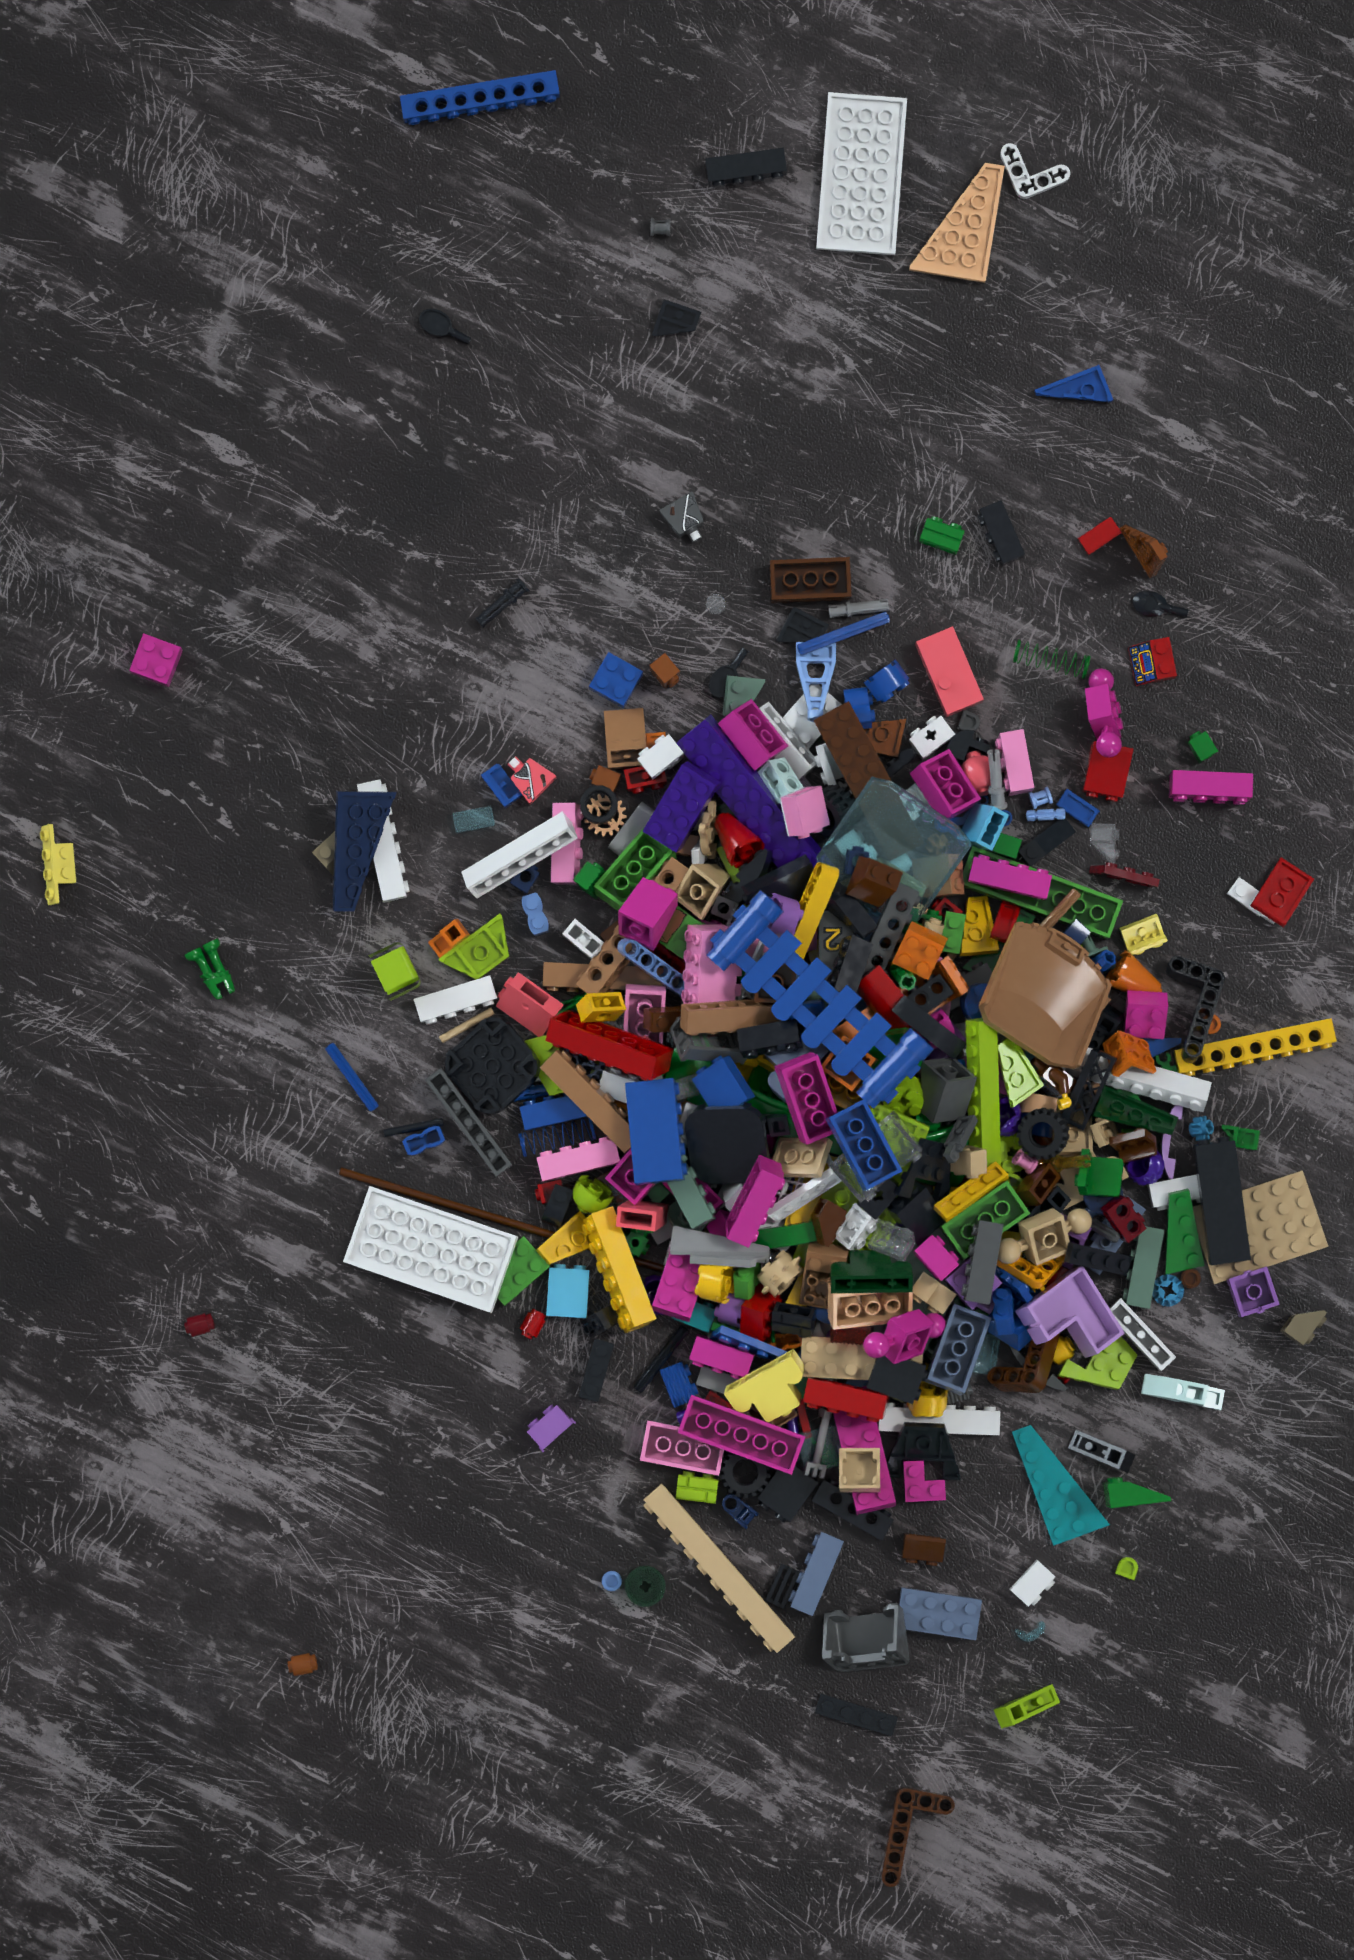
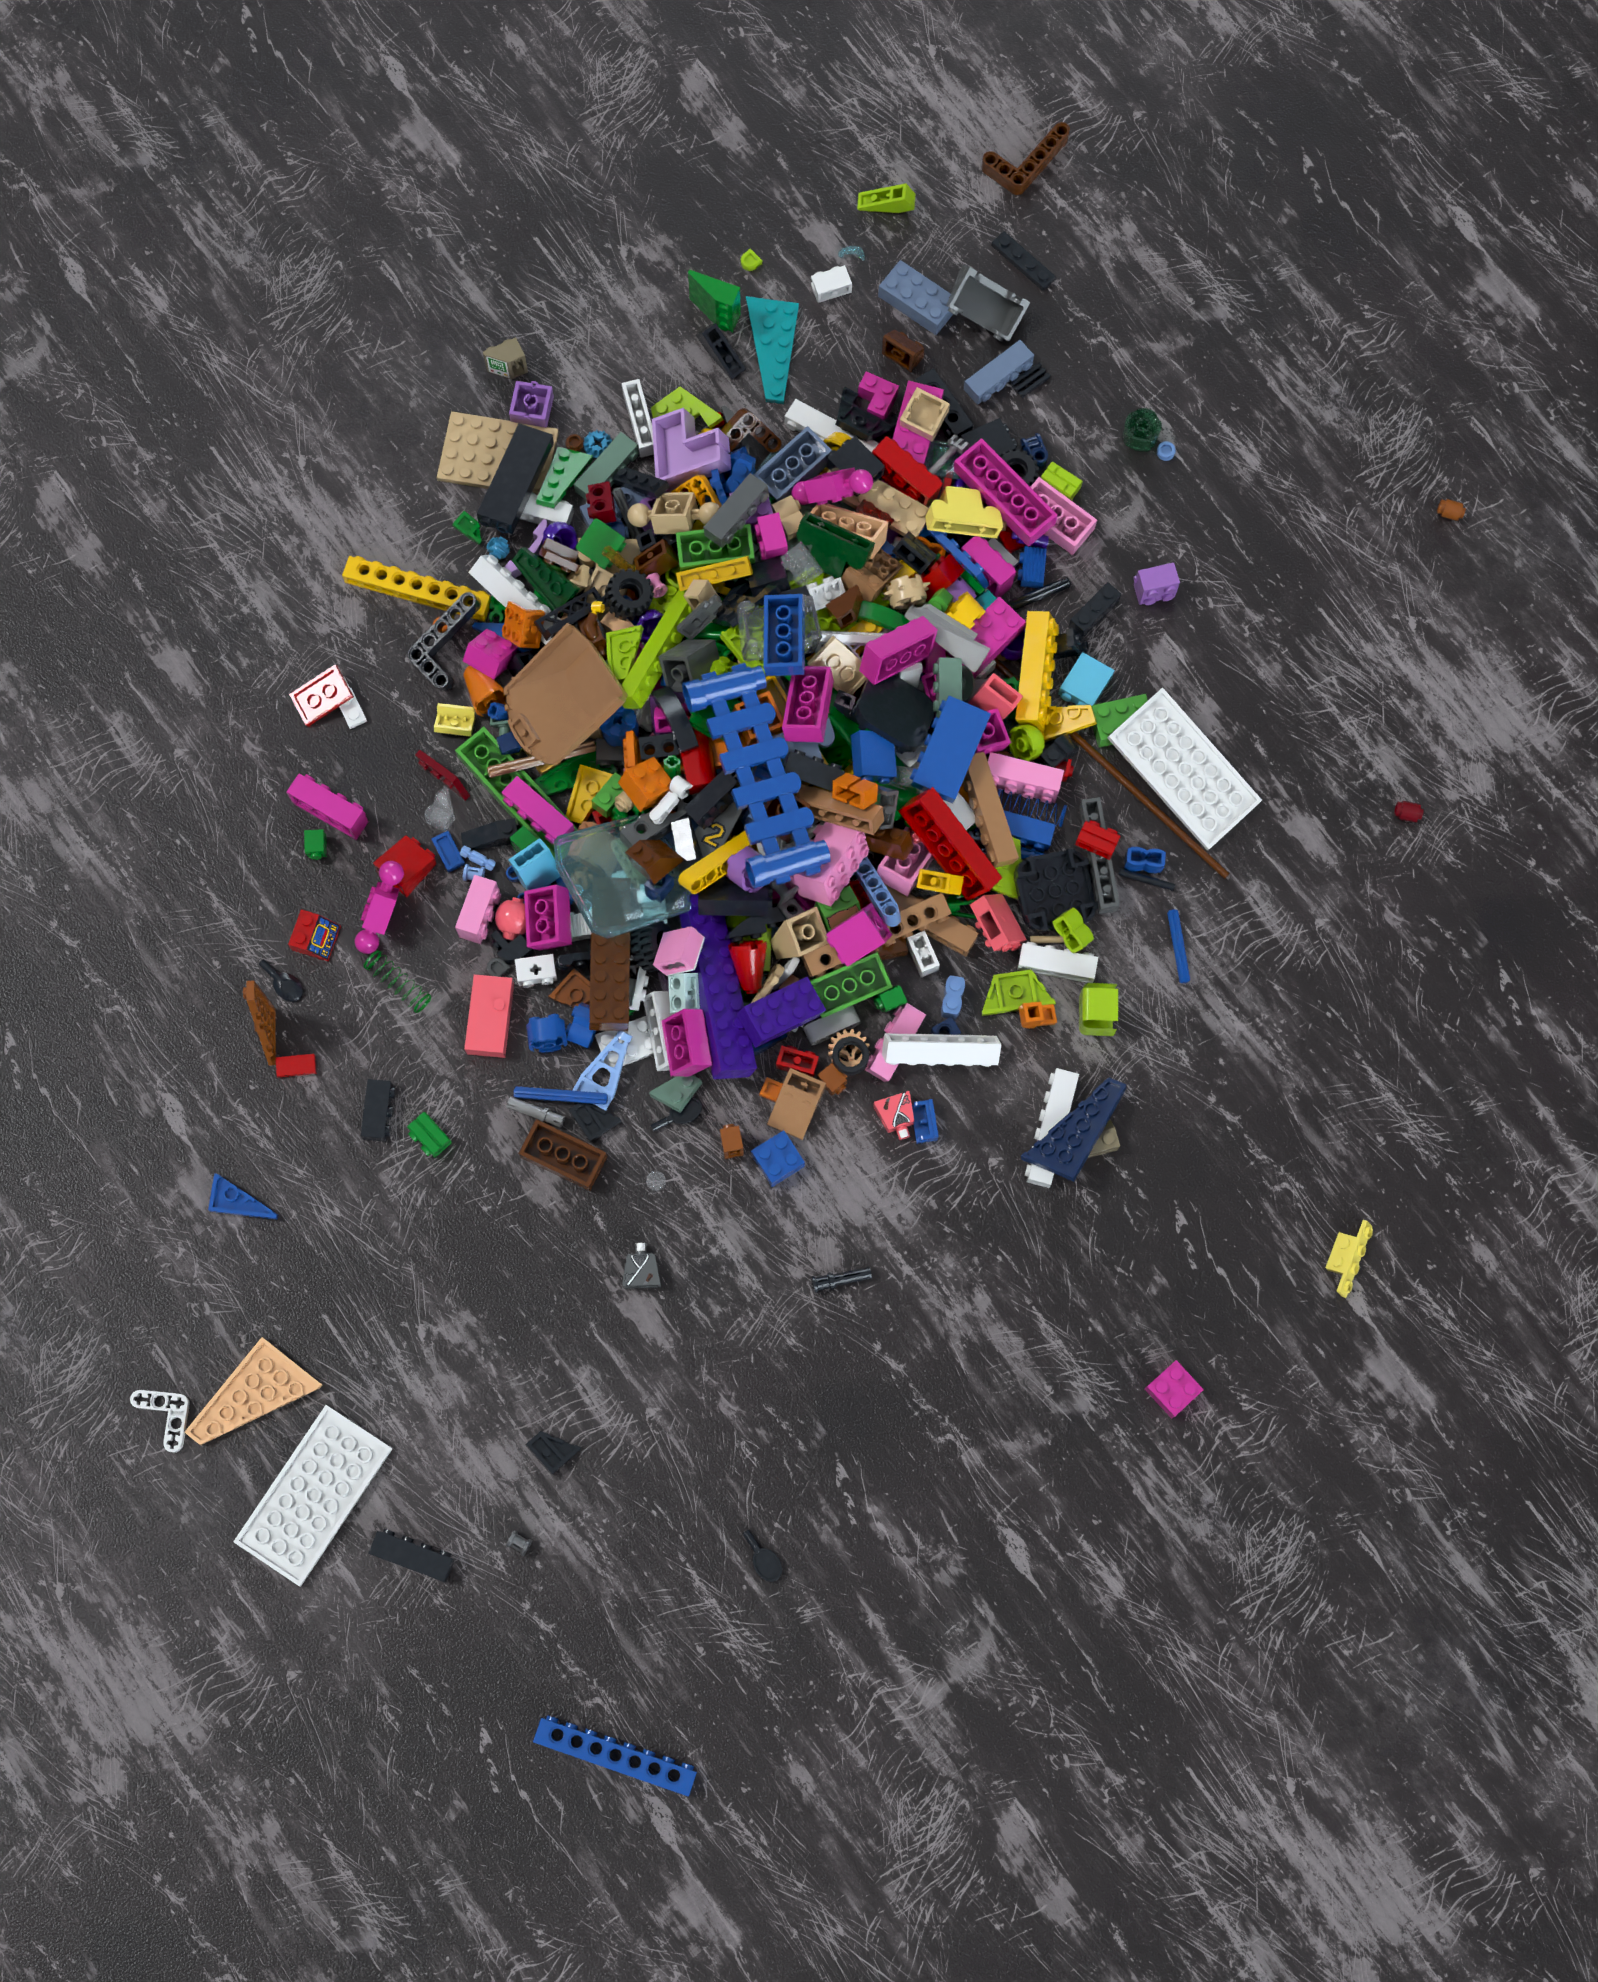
camera: 155 degrees left, 10 degrees down
green piece [184,938,235,1000] -> none
clear light blue tile [452,806,495,833] -> none
red brick [519,1308,546,1339] -> none
white brick [637,734,685,780] -> none
tan brick [643,1483,795,1653] -> none
light grey pin [987,749,1007,810] -> none
red tile [989,900,1021,943] -> none
light aqua slope [1141,1374,1225,1410] -> none
none -> white piece [649,775,693,825]
none -> orange piece [832,773,878,810]
none -> lime brick [1053,907,1094,954]
none -> red brick [1075,820,1120,860]

